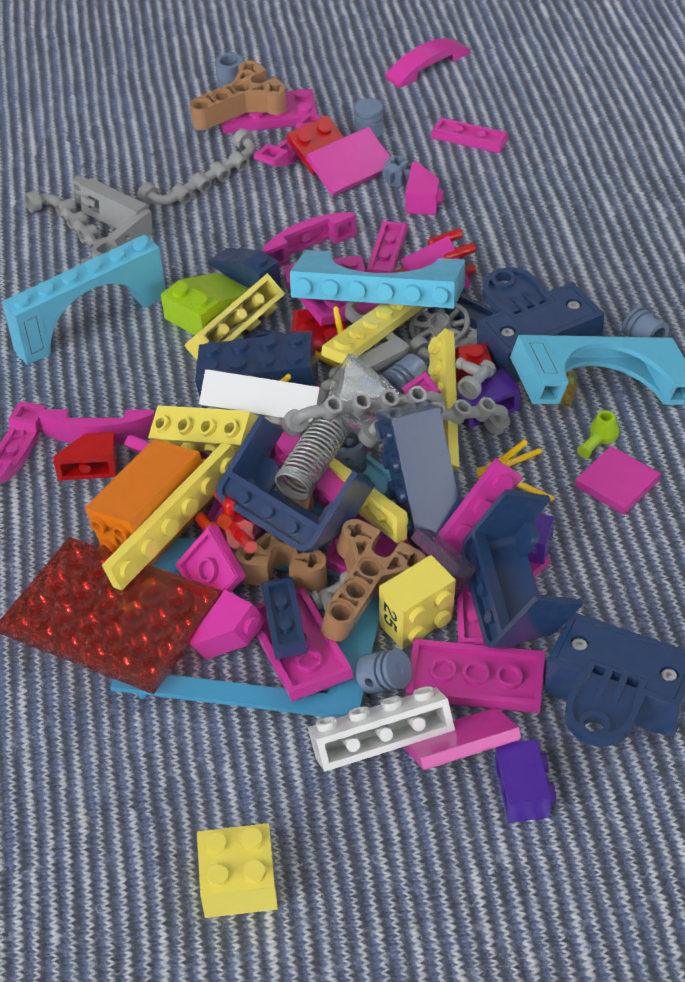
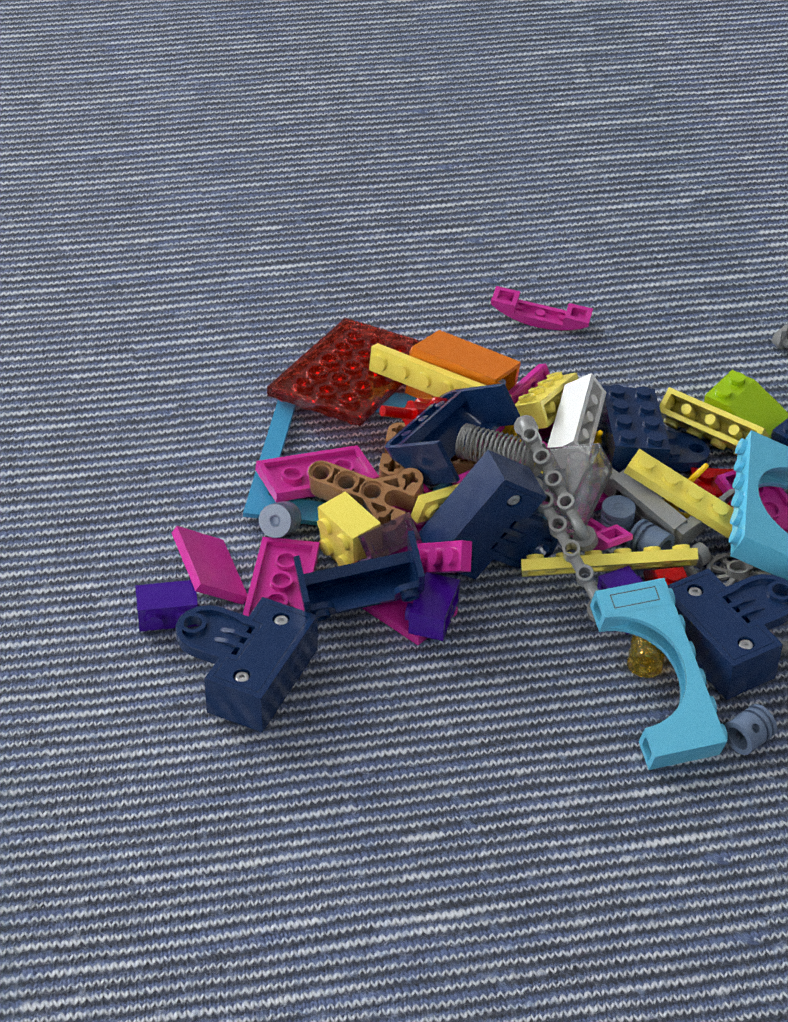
camera: 85 degrees right, 5 degrees down
medium azure arch [2,234,166,365] -> none
dark pink slope [39,409,155,445] -> none
red slope [53,432,118,481] -> none
dark pink tile [175,525,246,615] -> none
dark pink slope [187,590,266,659] -> none
light yellow brick [197,823,278,918] -> none
dark blue plate [261,577,308,660] -> none
white brick [308,686,455,772] -> none
light grey piece [455,357,496,400] -> none
yellow plant [476,440,554,502] -> none
dark pink tile [575,446,661,515] -> none
lime bar [577,410,619,459] -> none

